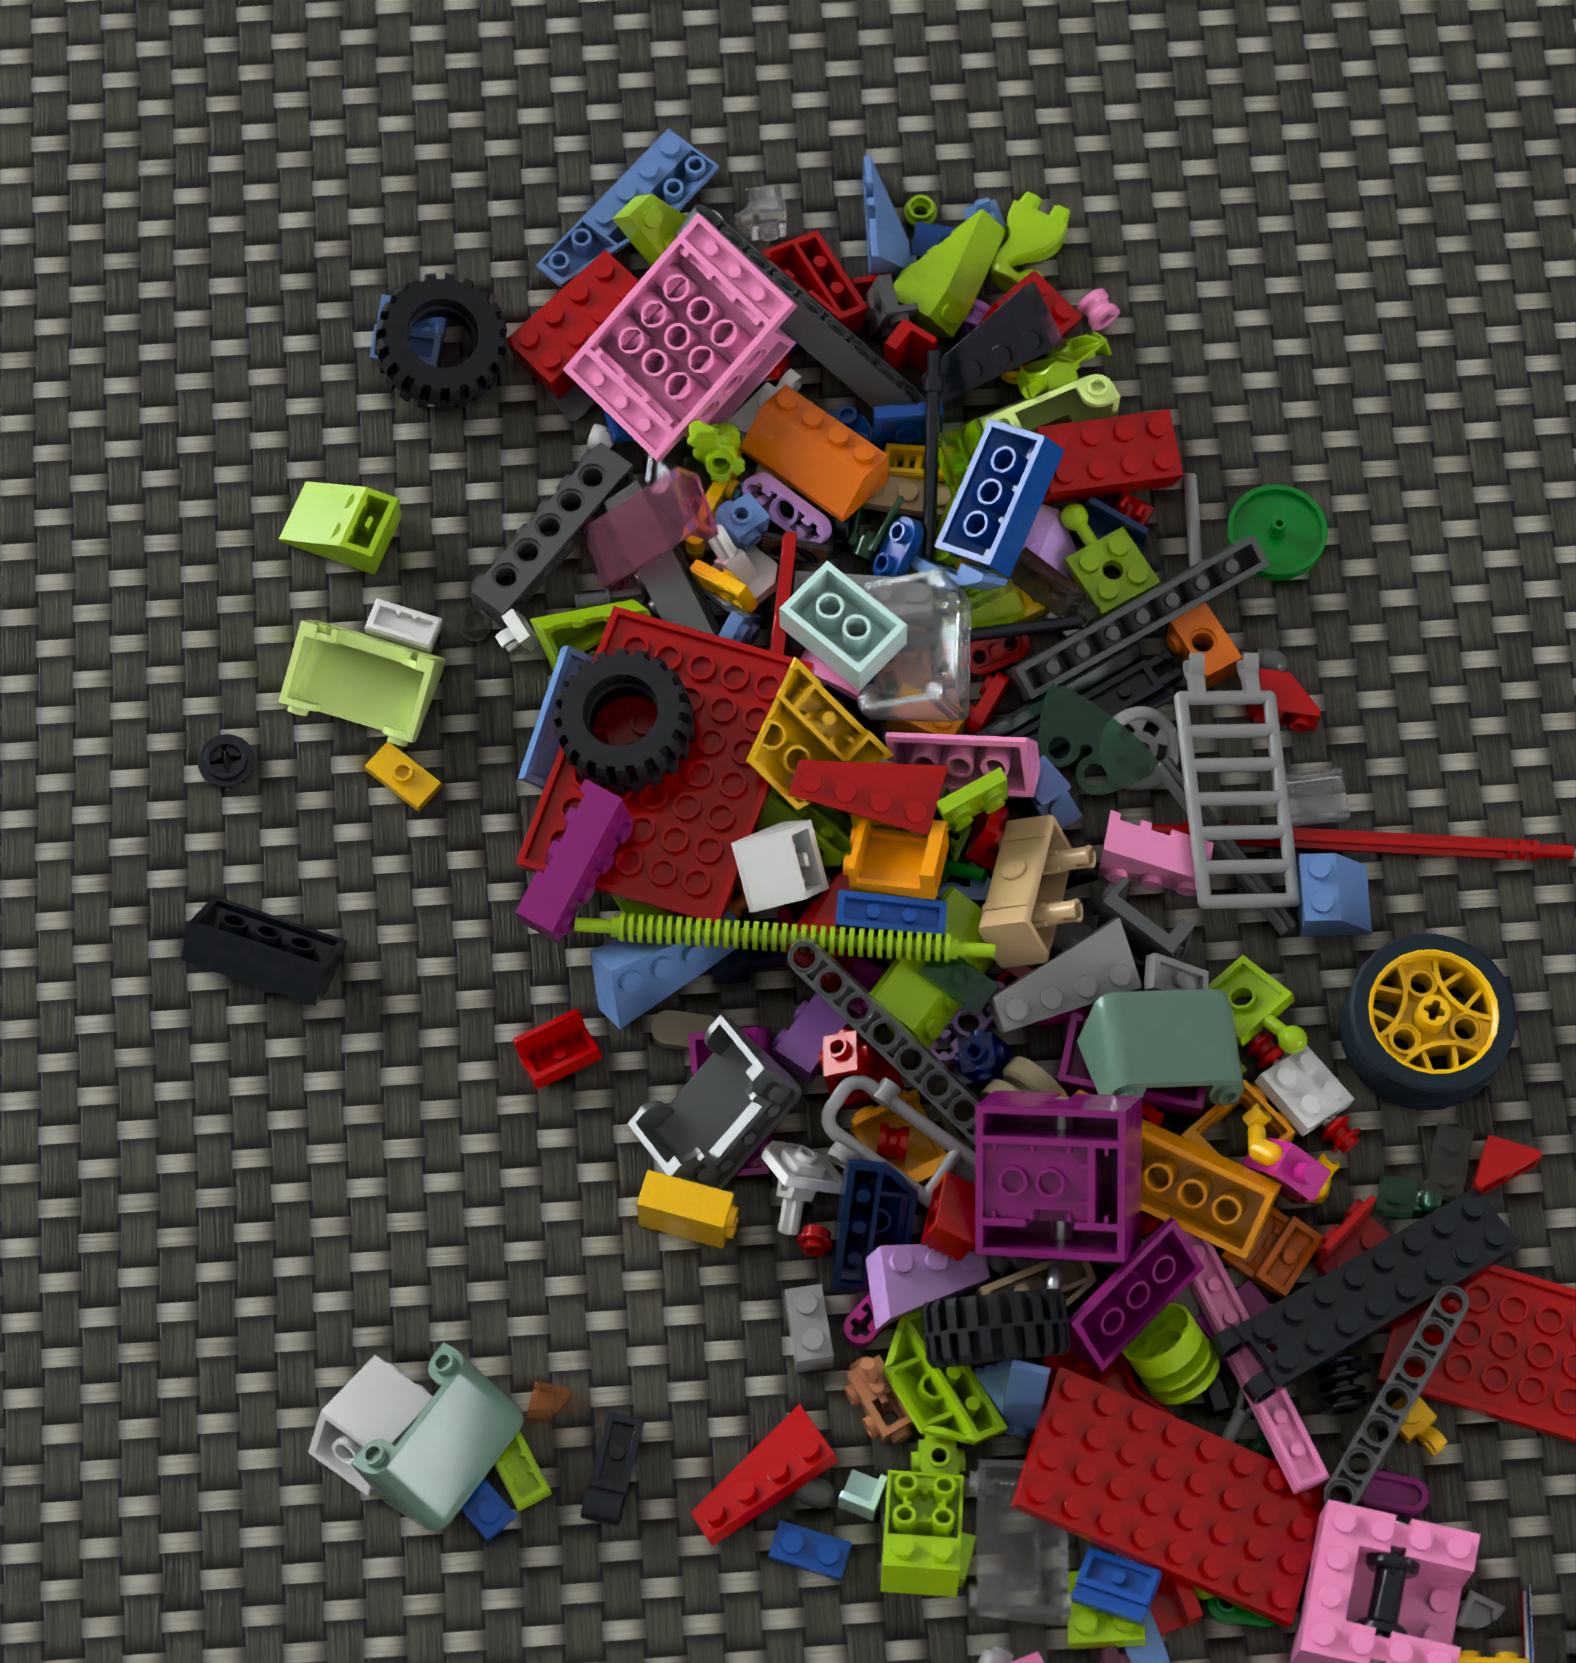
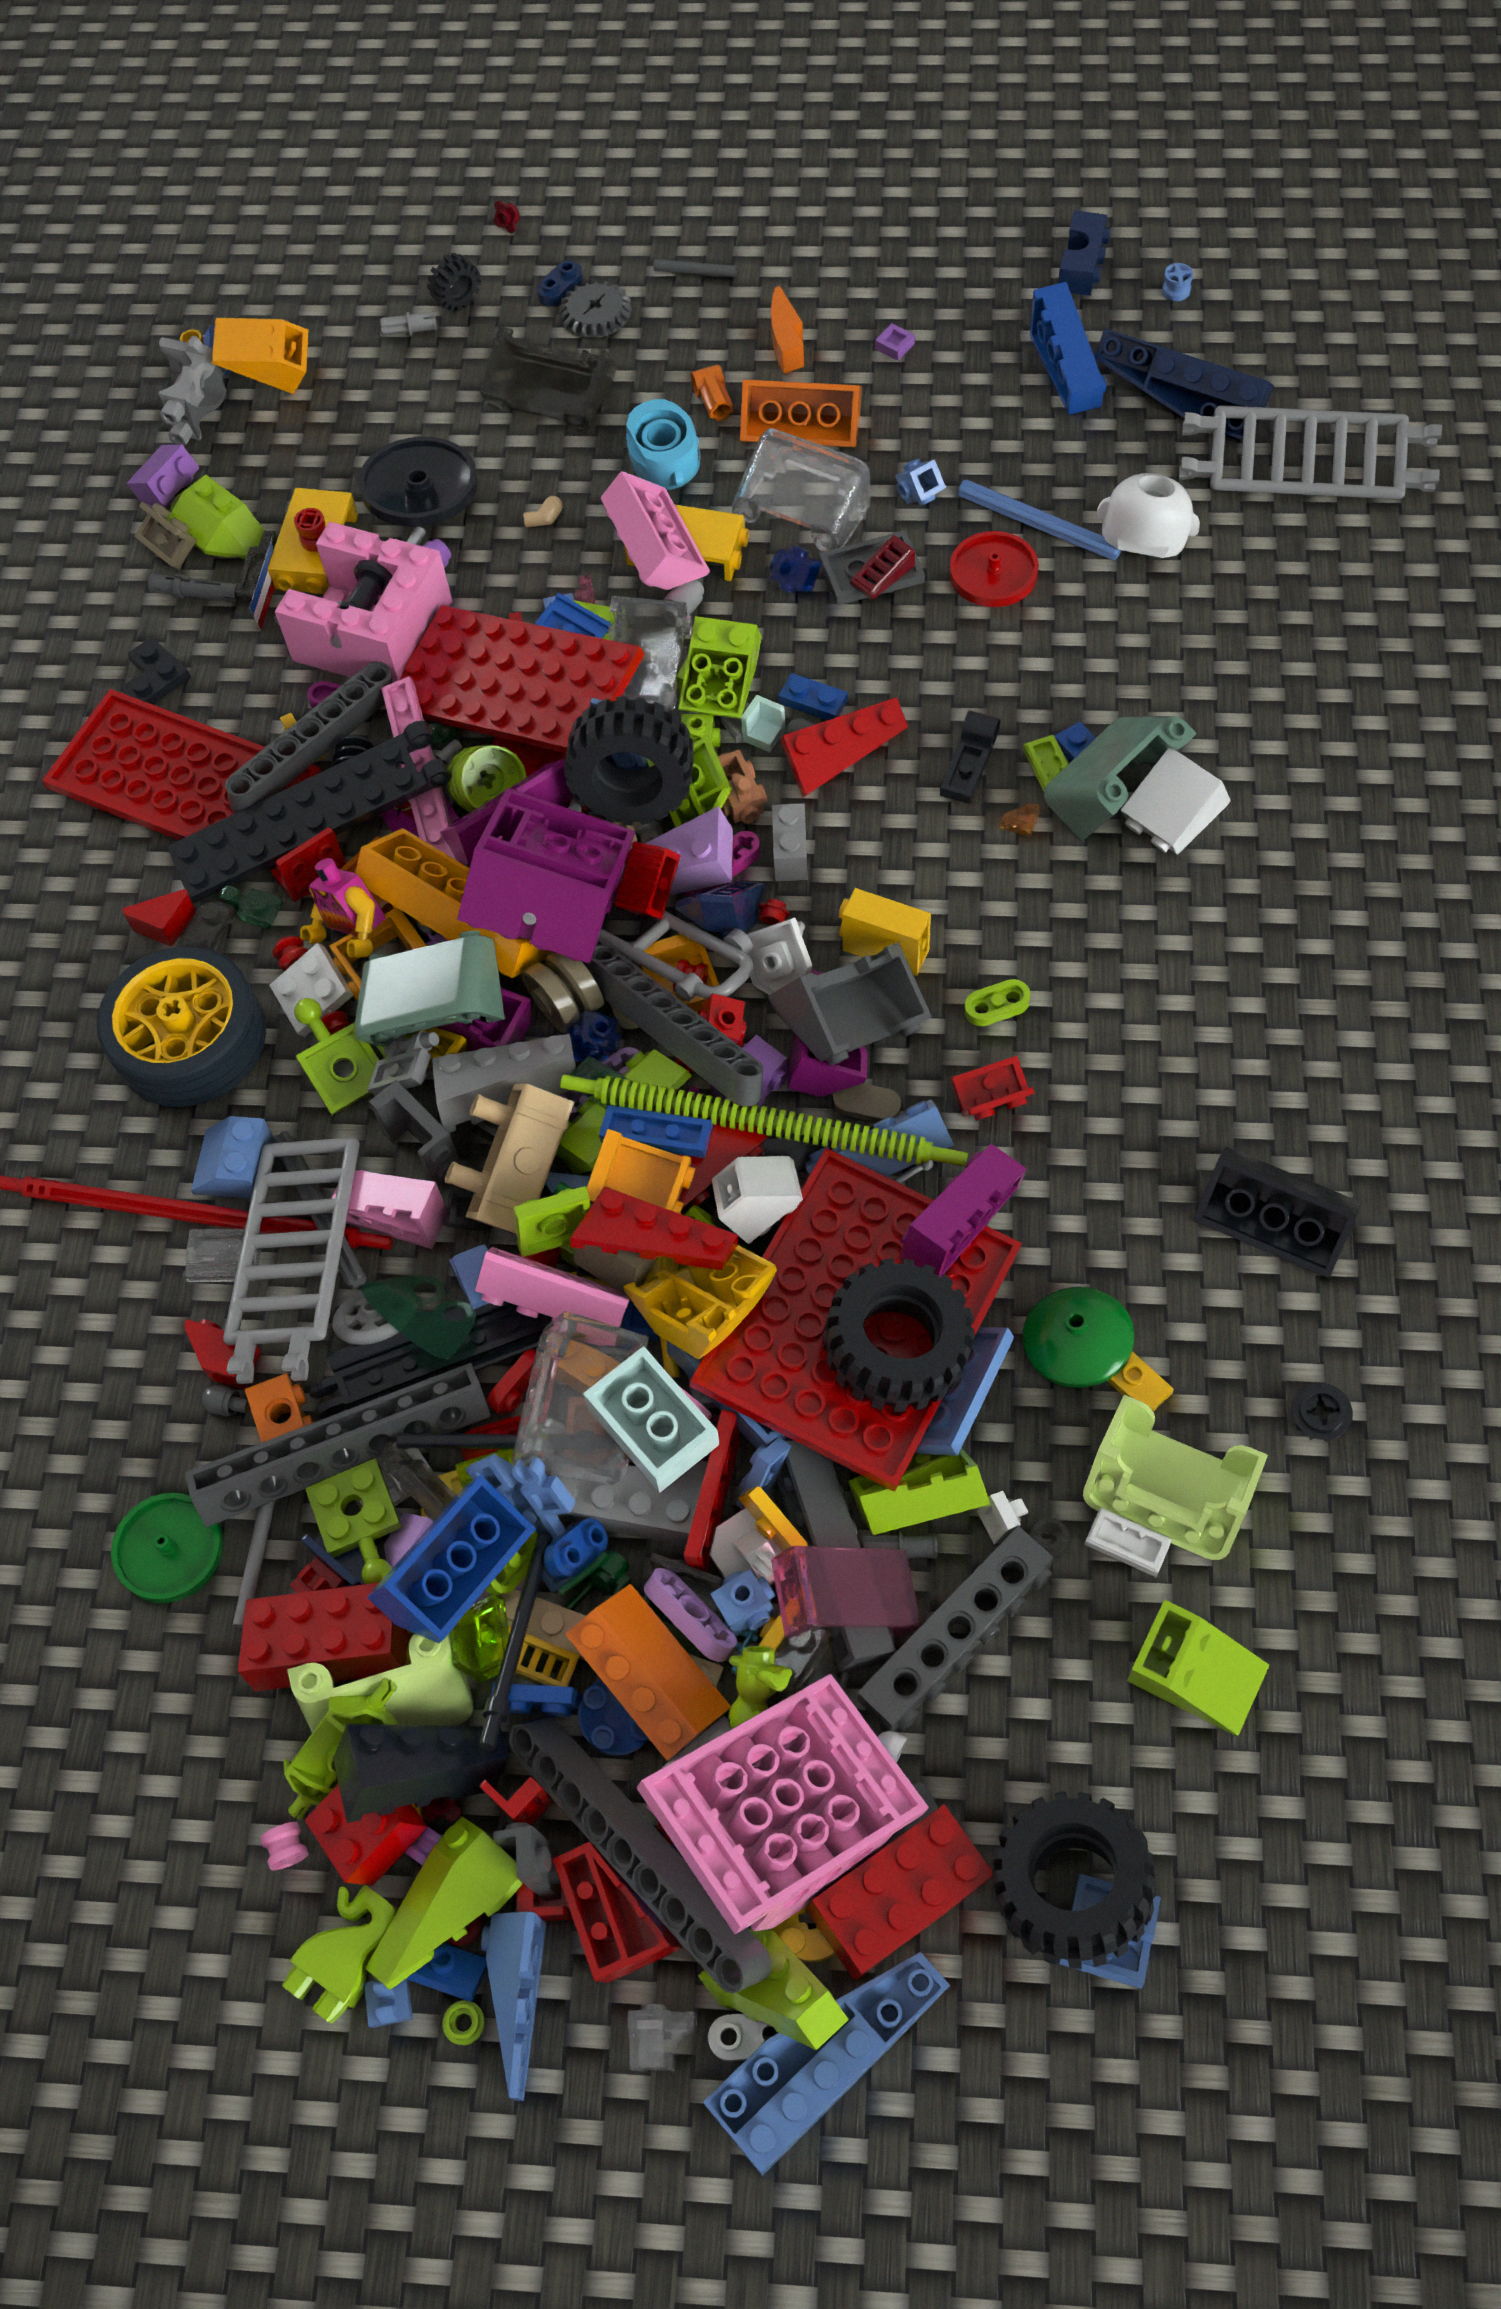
camera: 165 degrees left, 5 degrees down
none -> medium blue plate [512,1457,576,1517]
none -> lime plate [964,979,1031,1026]
none -> green dish [1022,1287,1134,1388]

